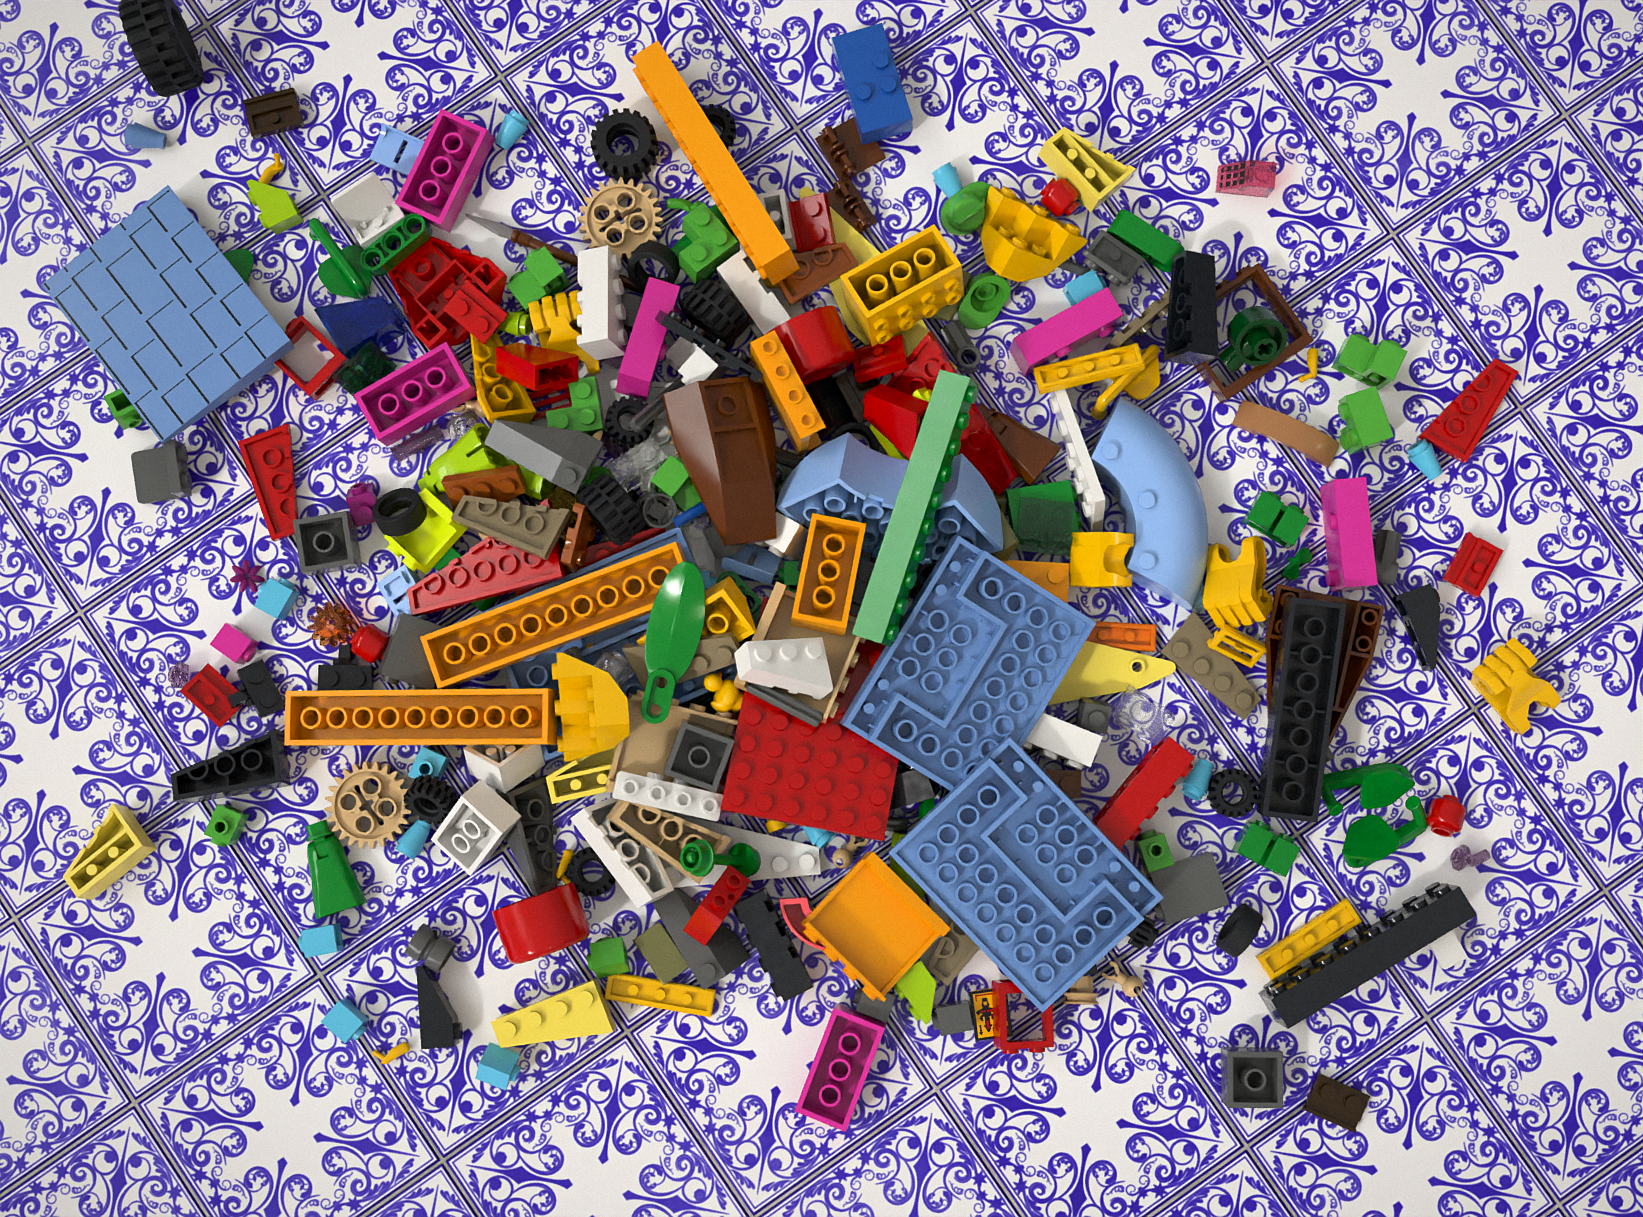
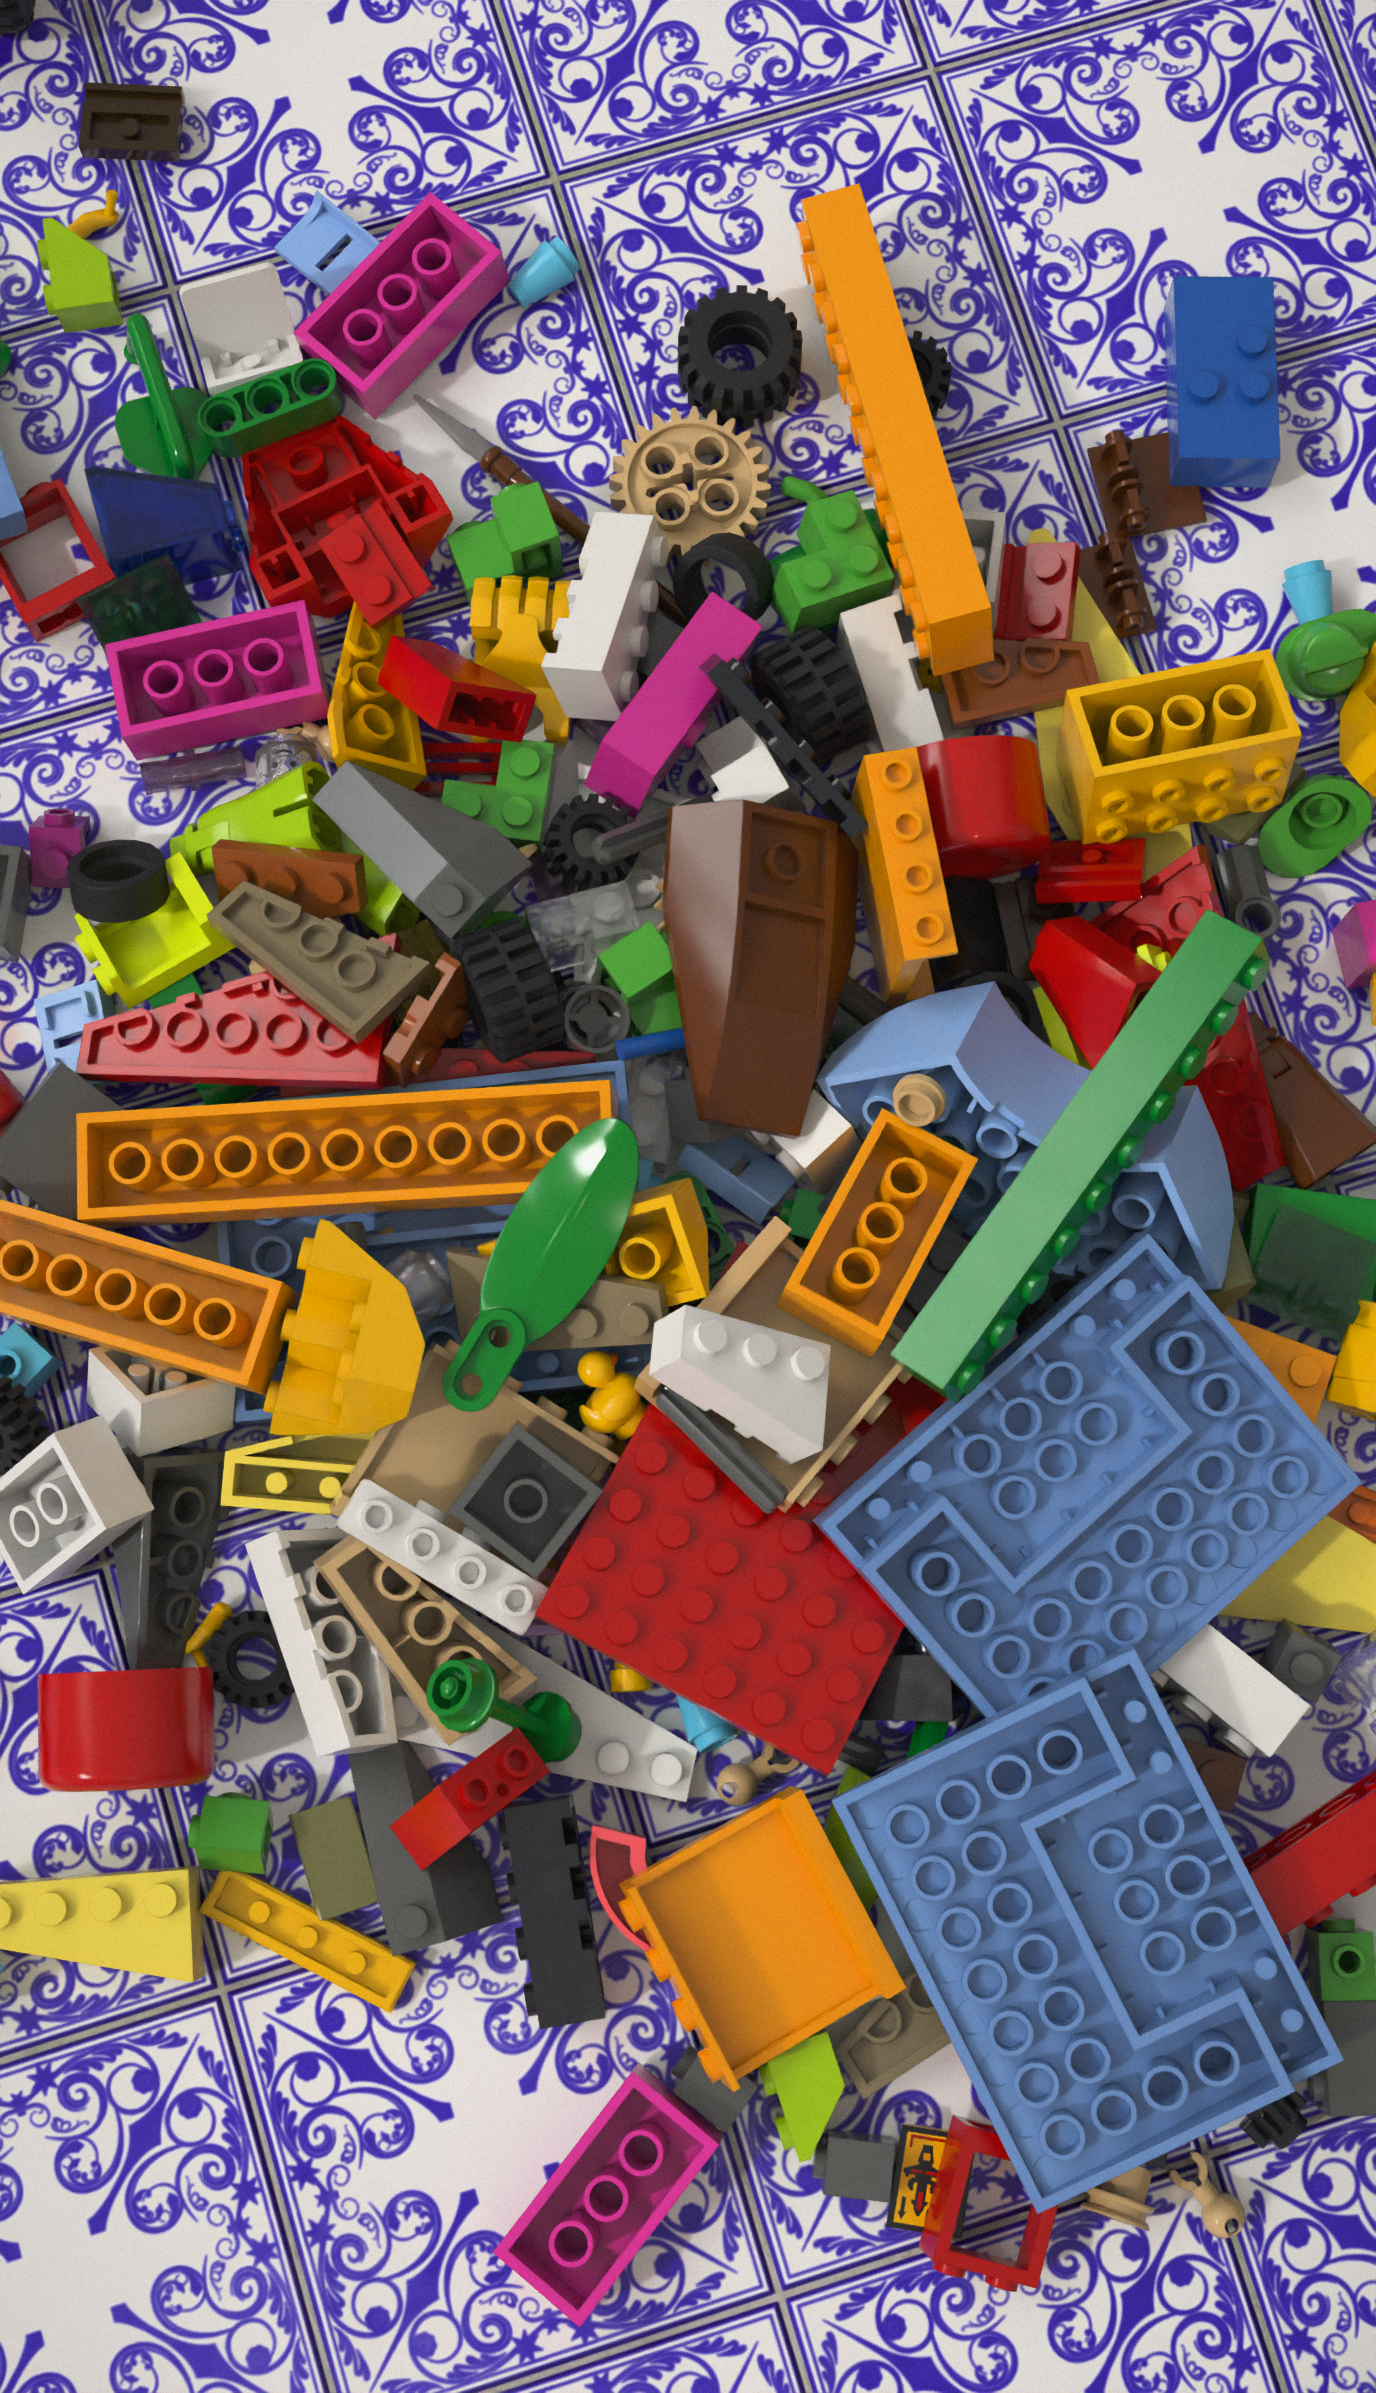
camera: 15 degrees right, 5 degrees down
lime cone [498,311,532,337] -> none
none -> tan plate [893,1074,947,1127]

